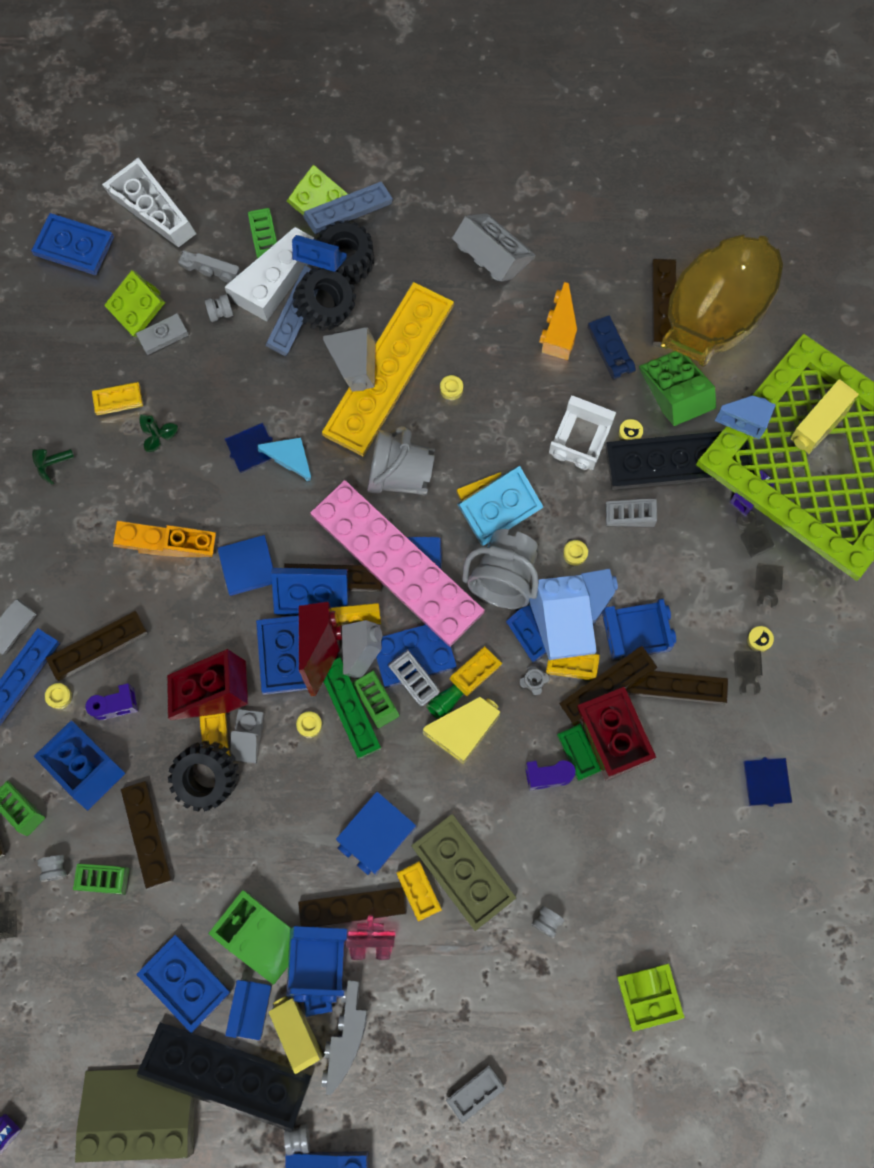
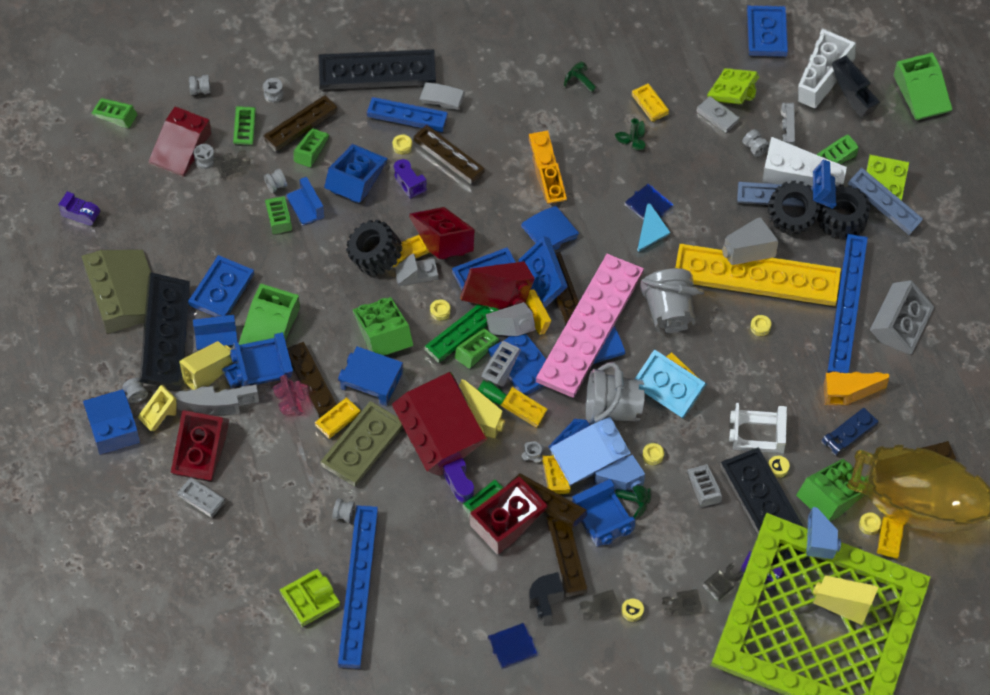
camera: 70 degrees right, 15 degrees down
dark brown plate [121,781,173,889] -> none
none -> light yellow slope [137,385,177,431]
none -> dark red slope [170,410,229,481]
none -> blue panel [287,177,324,226]
none -> blue plate [338,505,378,669]
none -> bright green slope [353,297,413,356]
none -> dark red slope [391,372,488,476]
none -> black brick [529,572,564,626]
none -> dark green plant [615,486,652,519]
none -> blue plate [827,234,868,373]
none -> black slope [832,55,880,118]
none -> light yellow tile [859,513,882,535]
none -> yellow plate [876,516,905,559]
none -> bright green slope [894,53,952,120]

